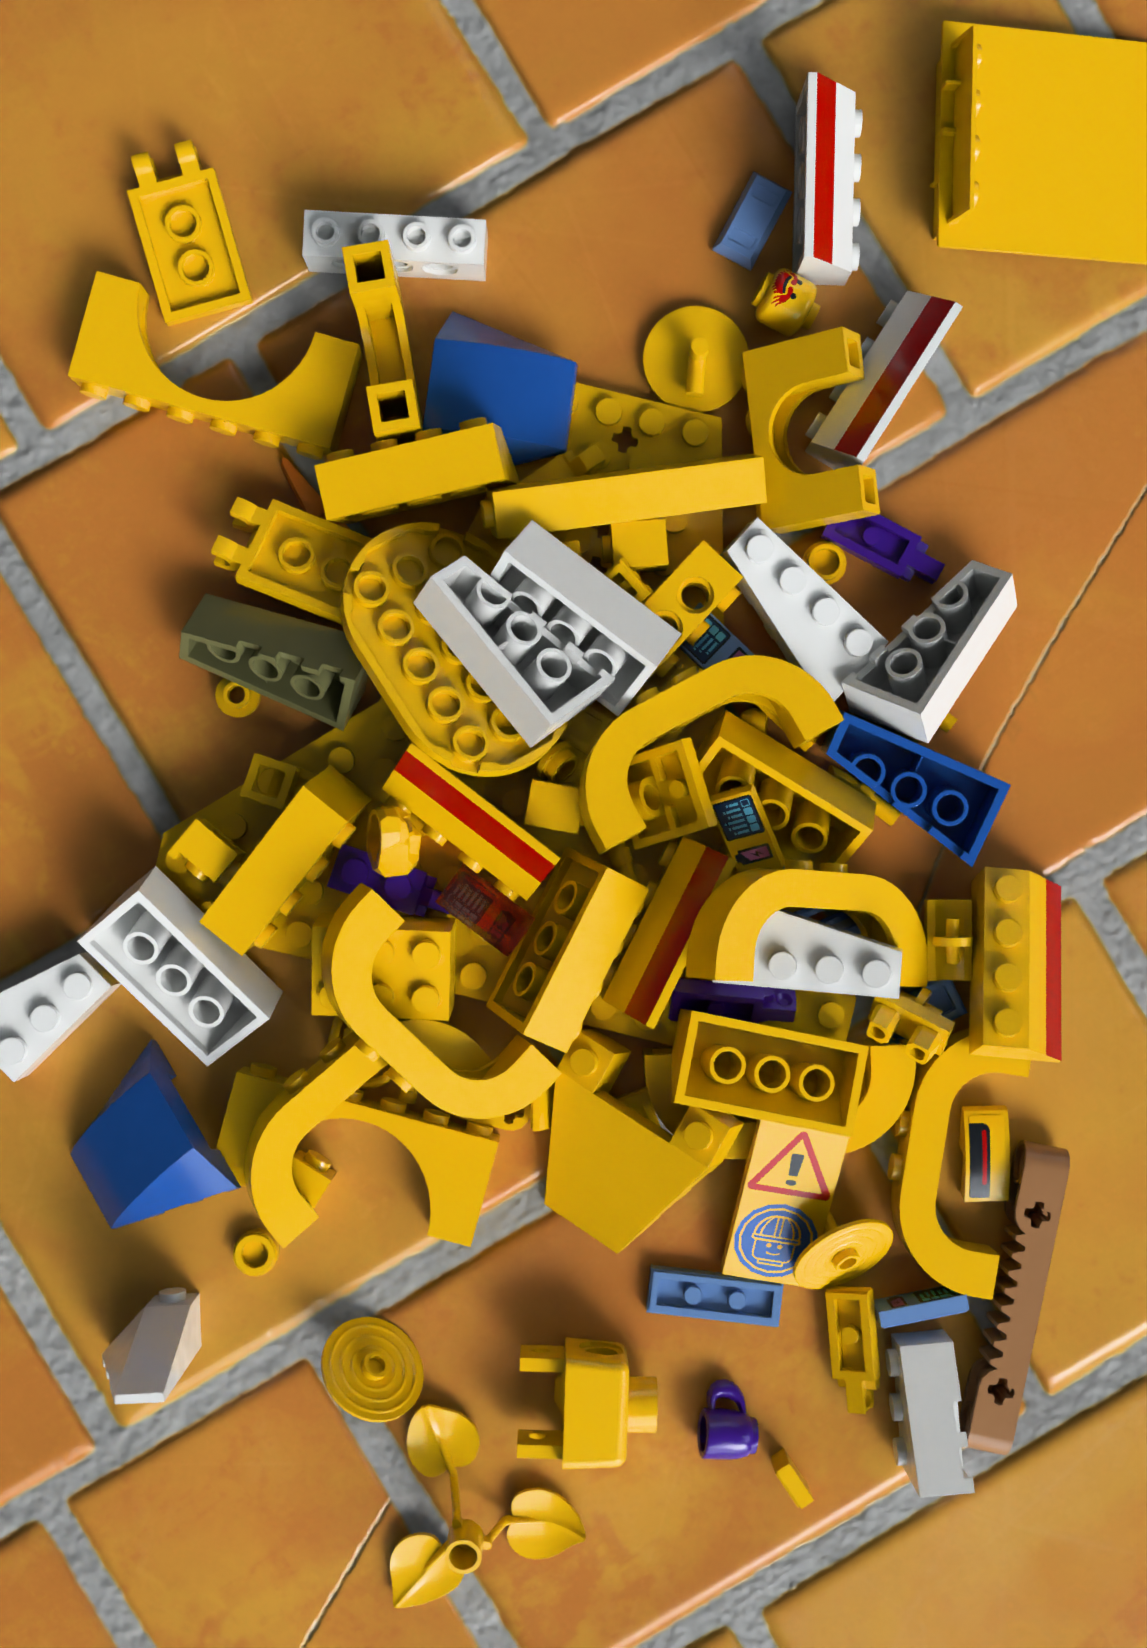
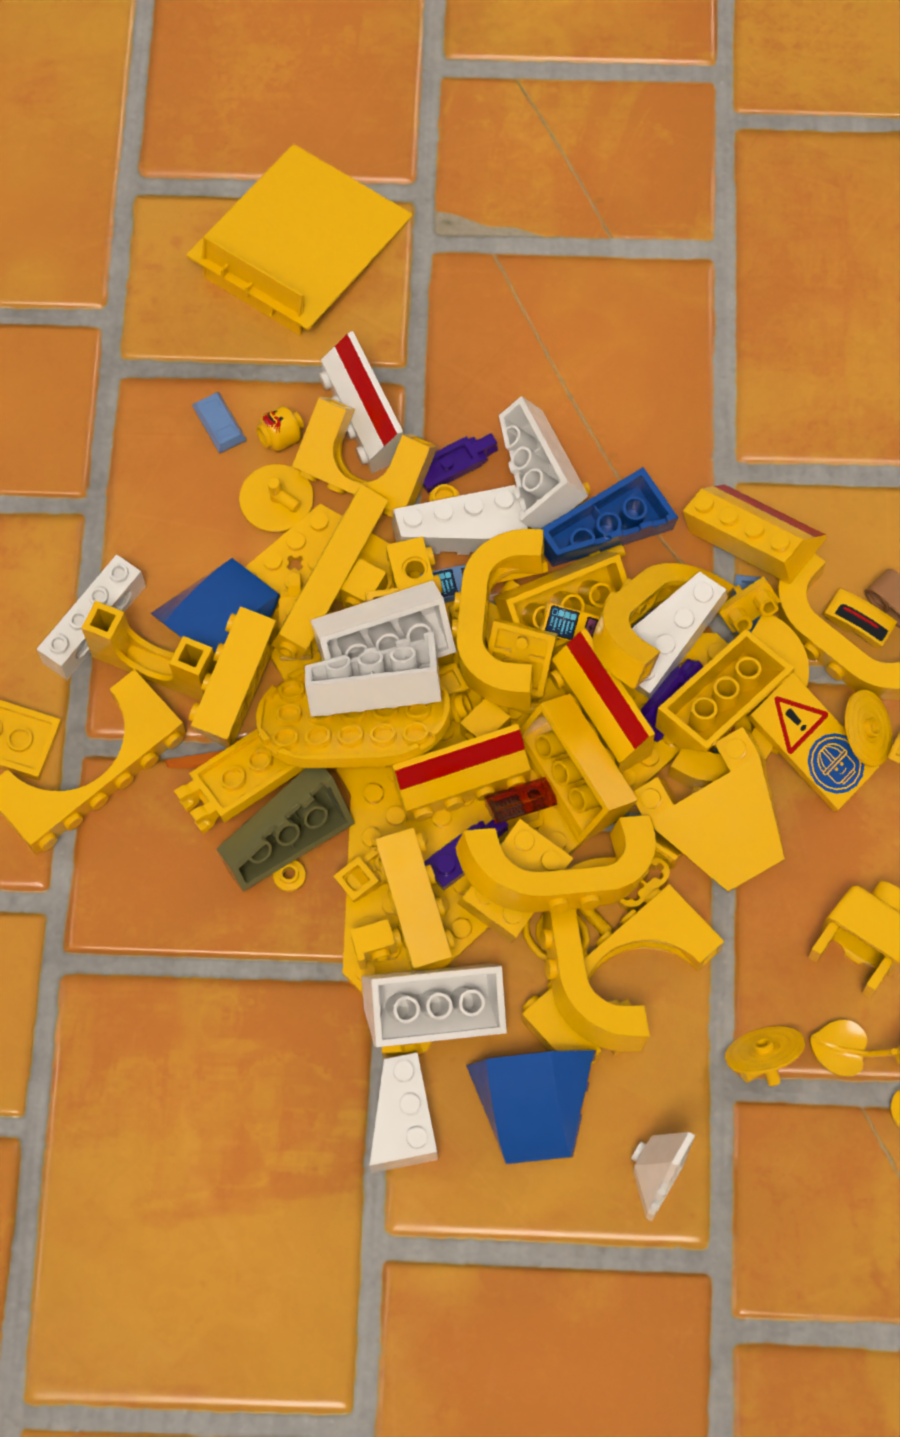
camera: 55 degrees left, 20 degrees down
yellow tile [233,1228,280,1276] -> none
yellow rock [366,805,422,877] -> none
medium blue tile [646,1264,784,1327] -> none
white slope [792,72,863,286] -> none
yellow hips [924,899,973,981] -> none

